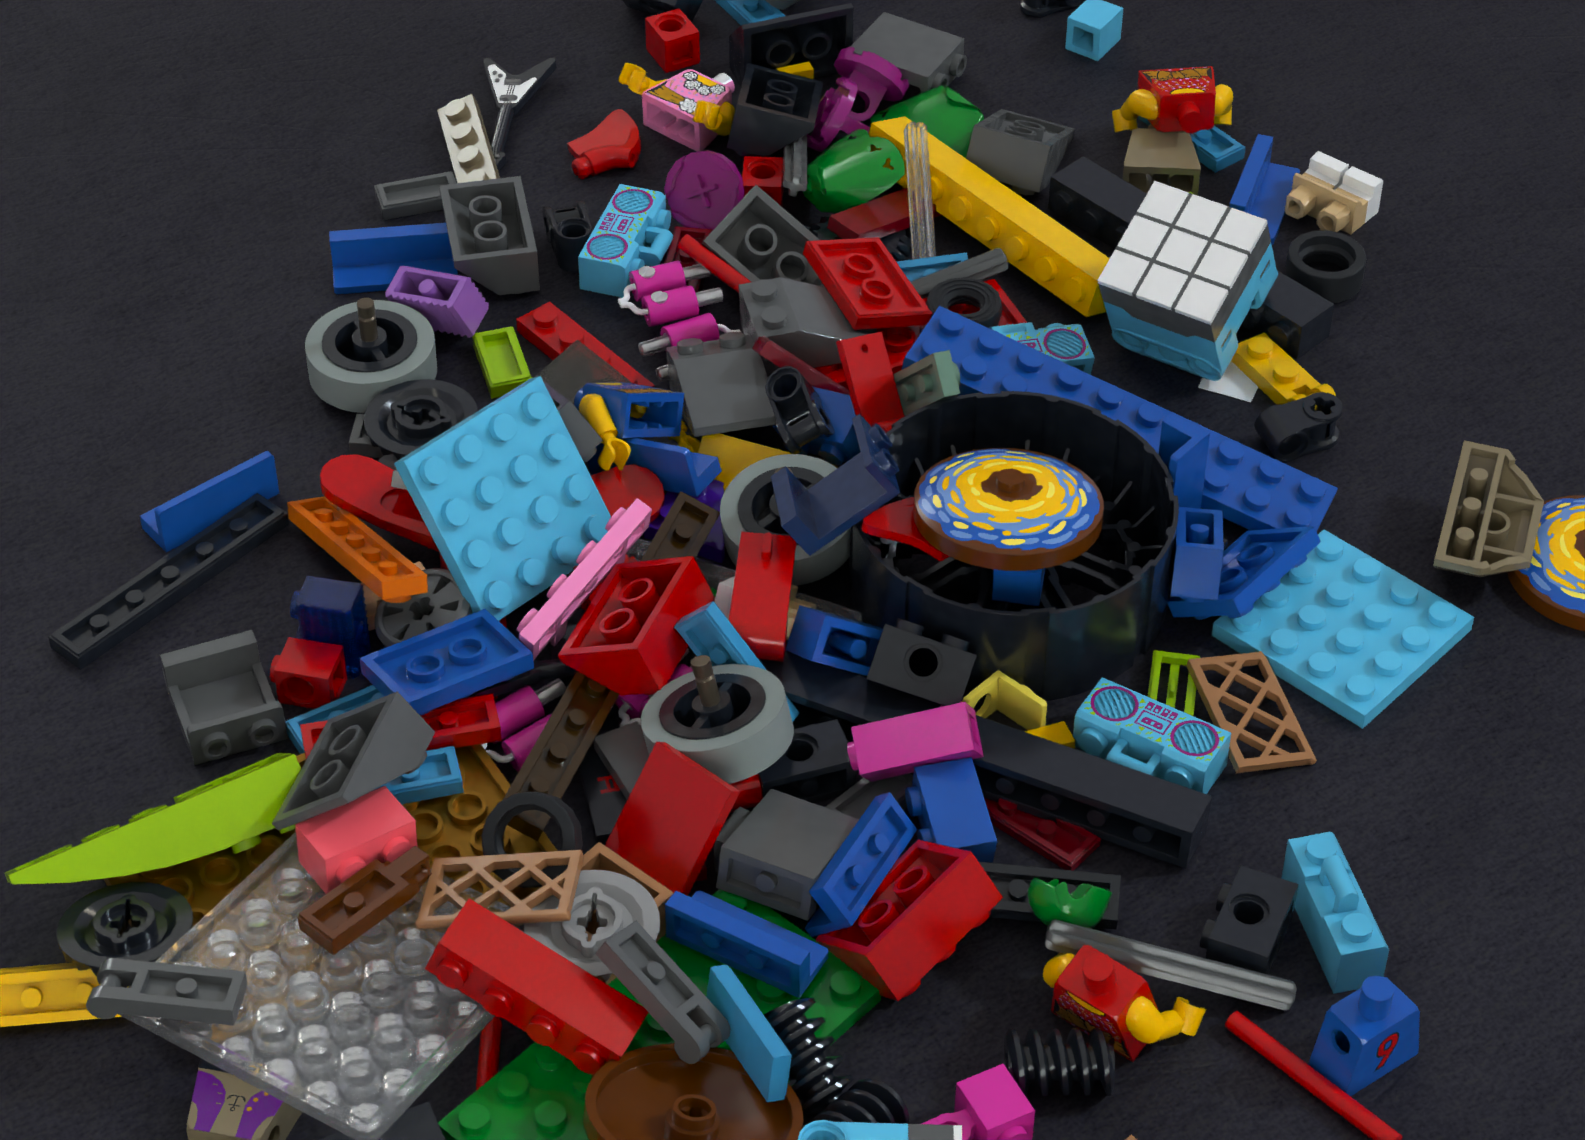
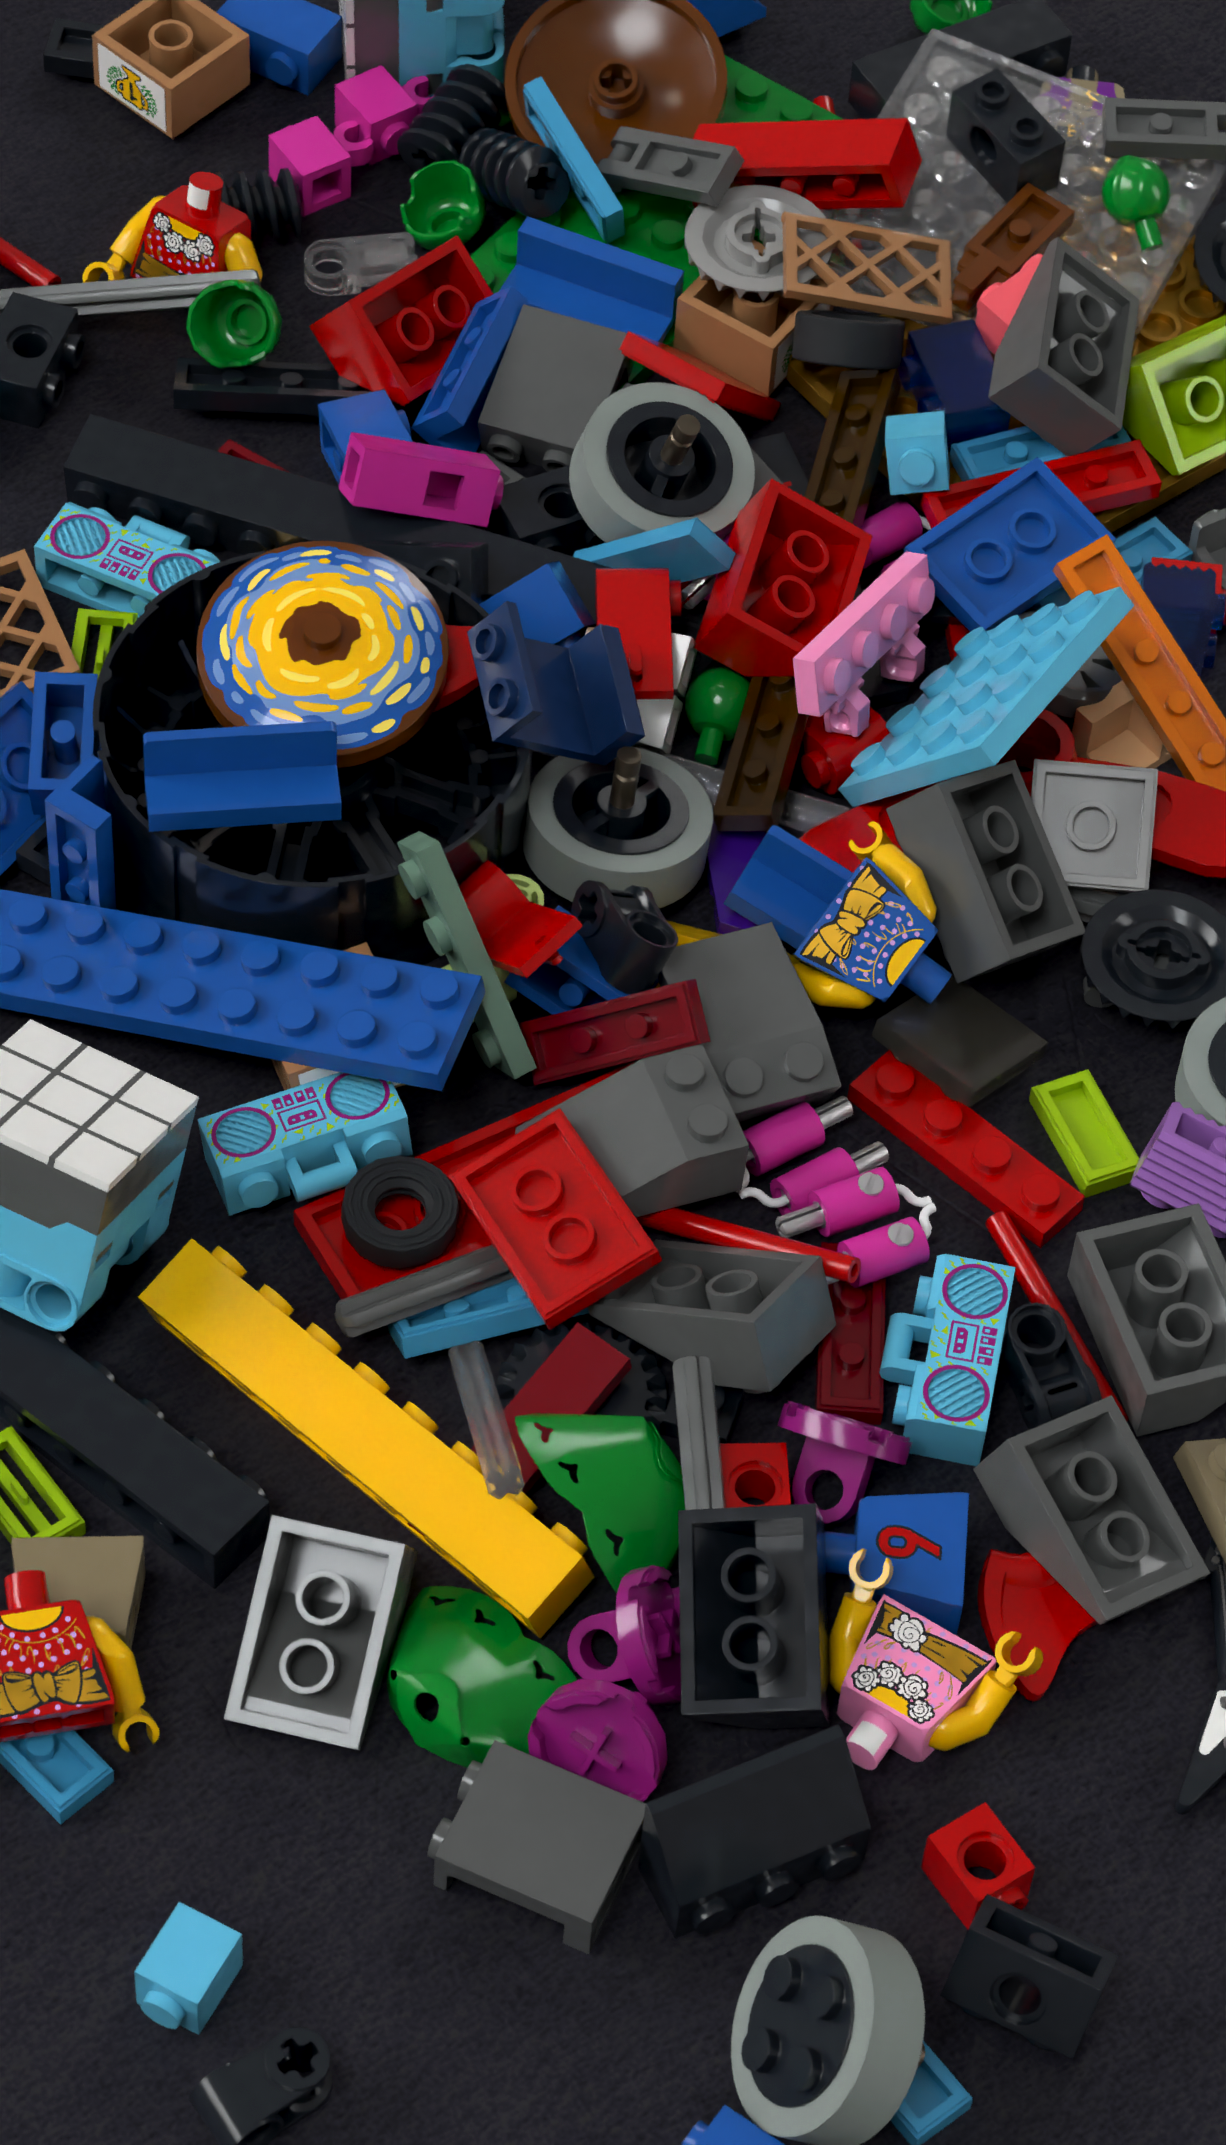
camera: 170 degrees right, 10 degrees up
none -> blue panel [143,721,342,832]
none -> clear piece [304,232,418,296]
none -> green hair [400,160,486,250]
none -> blue torso [825,1492,969,1636]
none -> medium azure brick [885,411,950,495]
none -> clear blue brick [898,319,1011,452]
none -> black brick [946,68,1066,203]
none -> dark grey slope [973,1395,1210,1625]
none -> red piece [985,1211,1128,1421]
none -> green piece [1101,155,1171,252]

